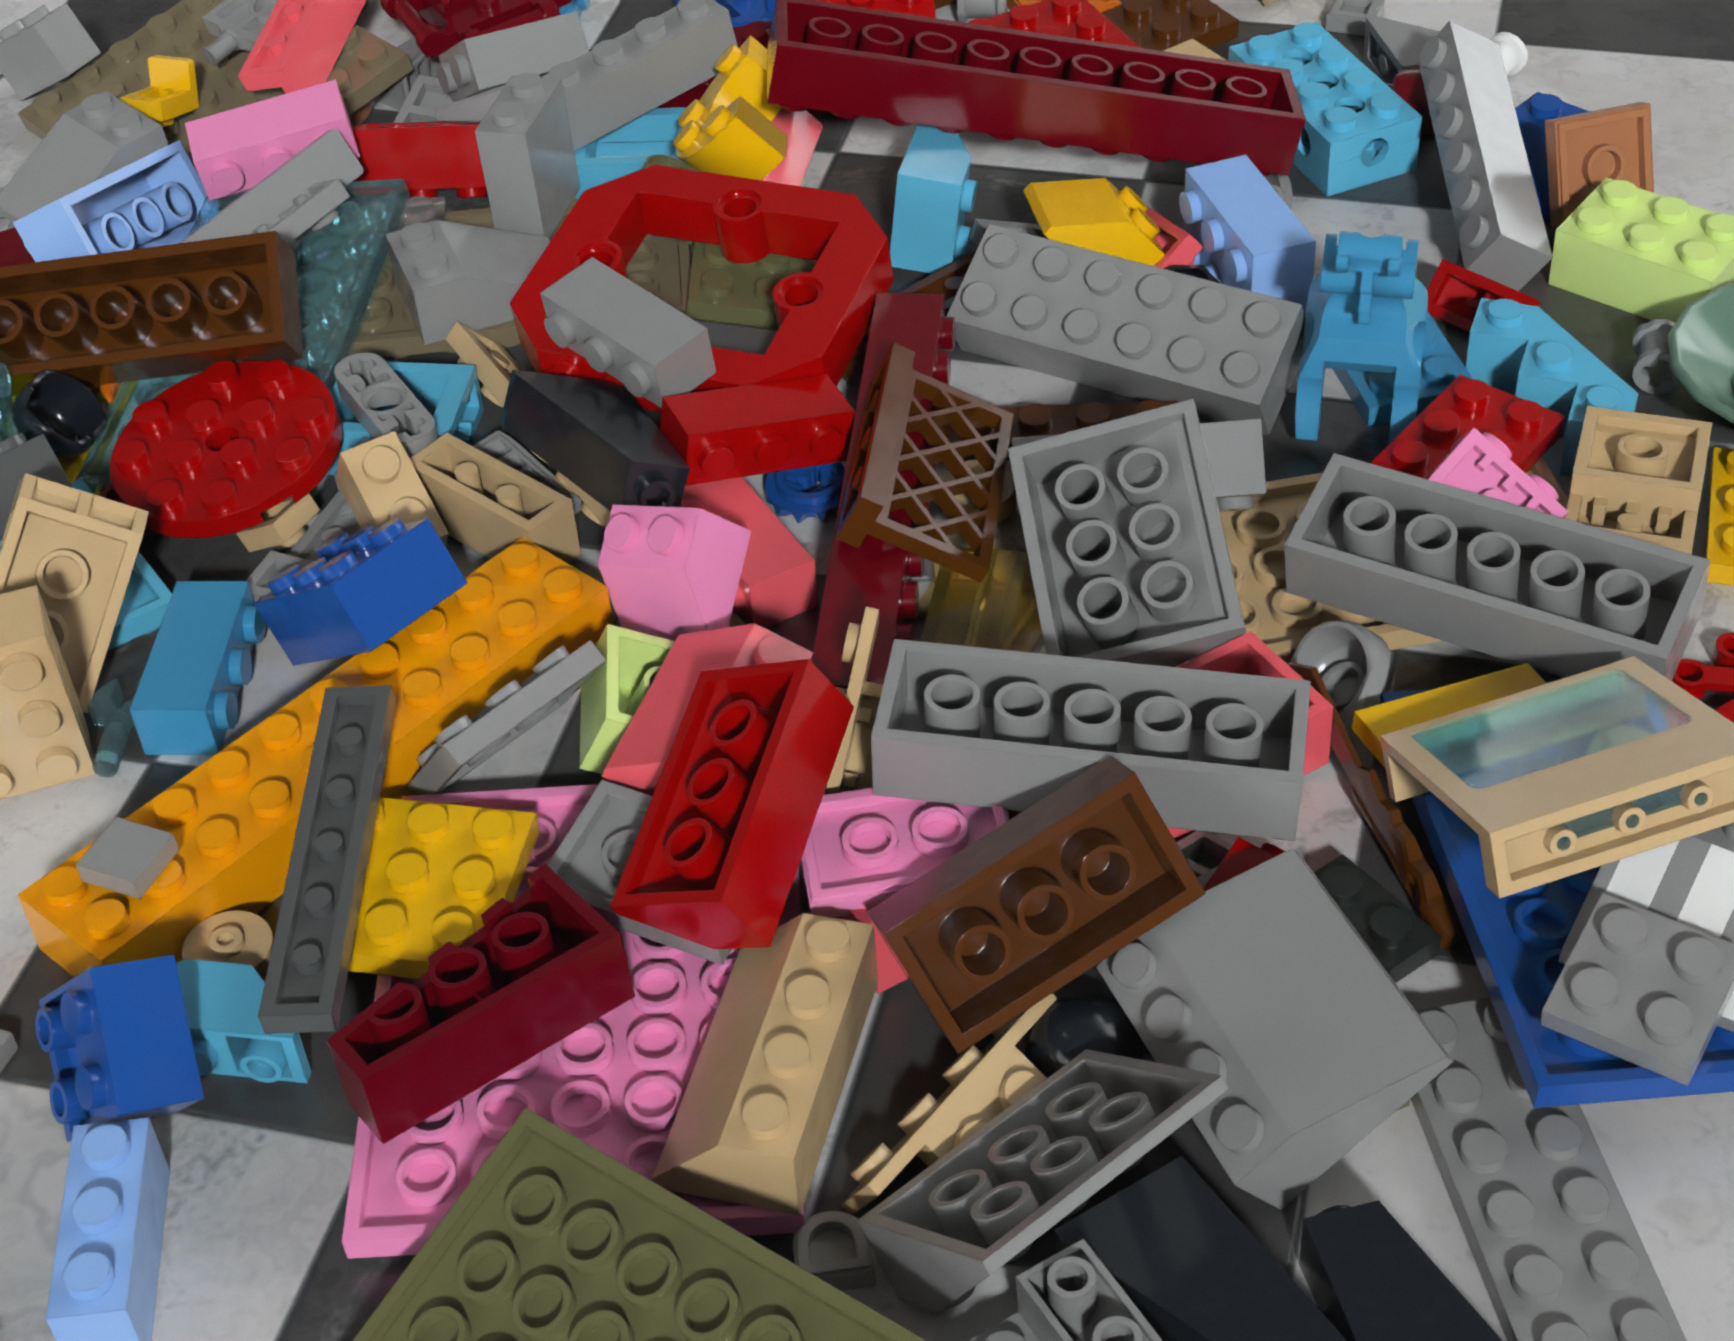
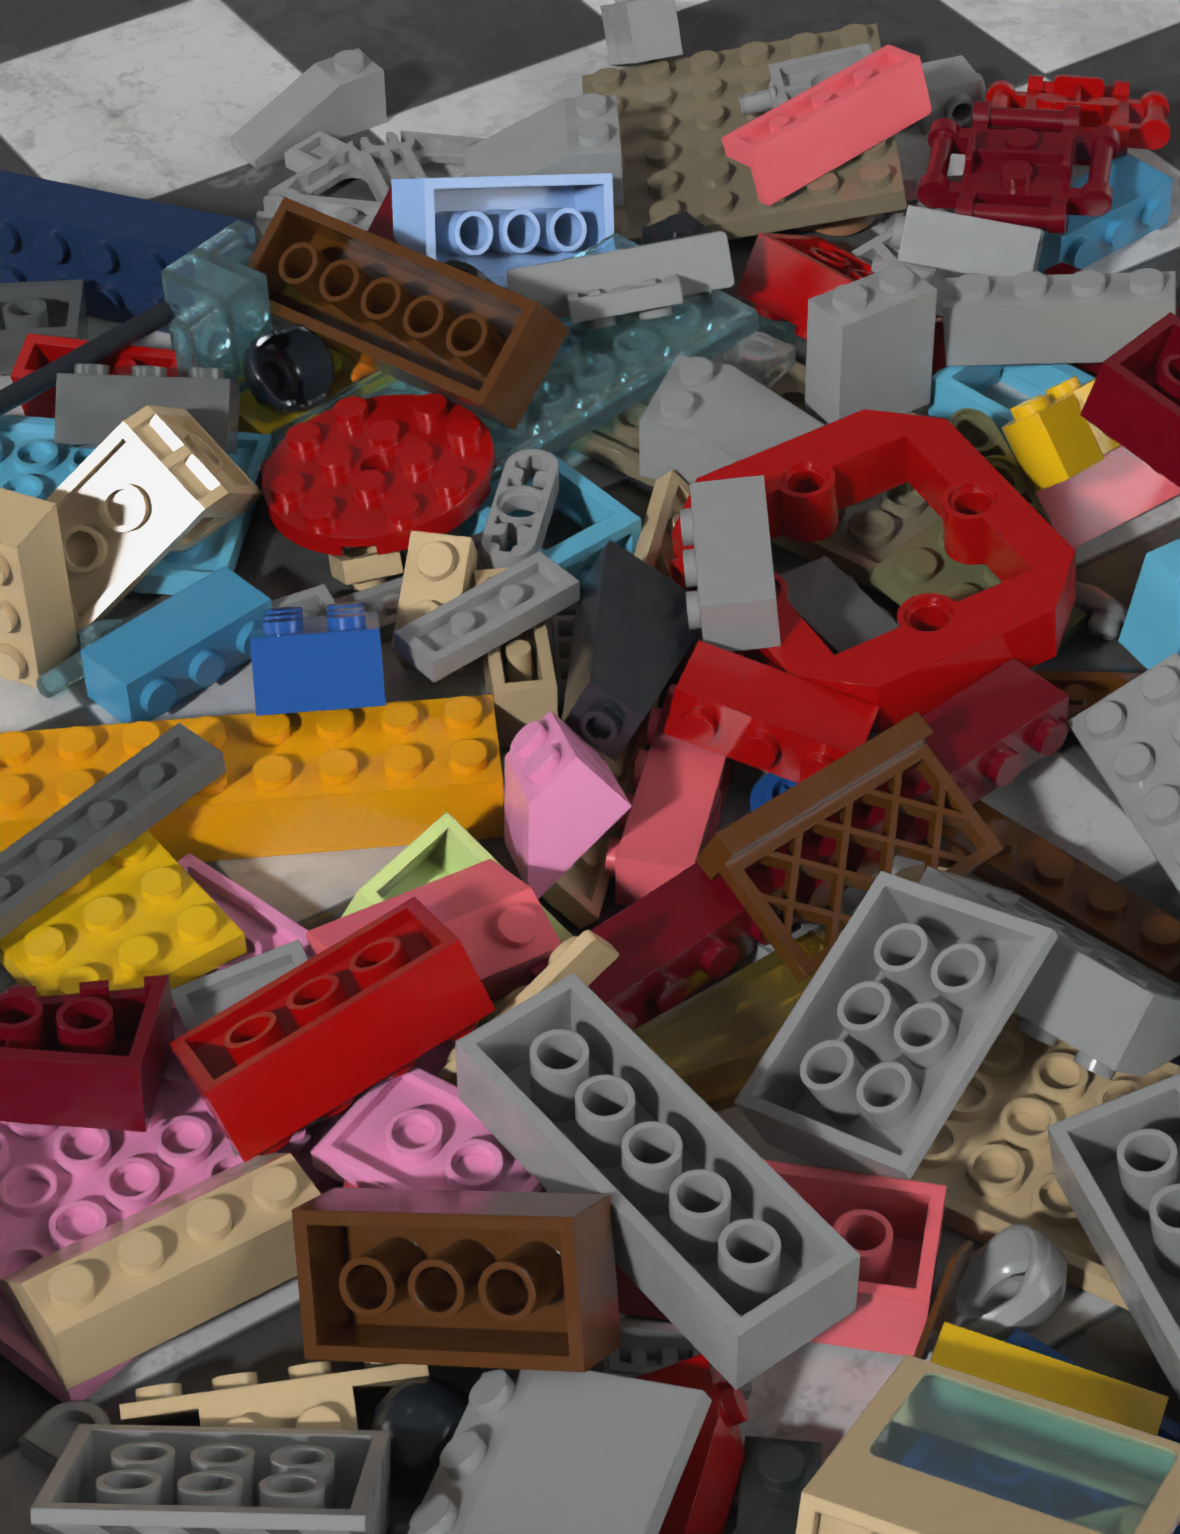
camera: 40 degrees right, 0 degrees up
yellow bracket [120,55,199,127] -> none
bright pink brick [185,79,360,201] -> none
light grey plate [407,640,606,795] -> none
none -> light grey plate [393,551,580,683]

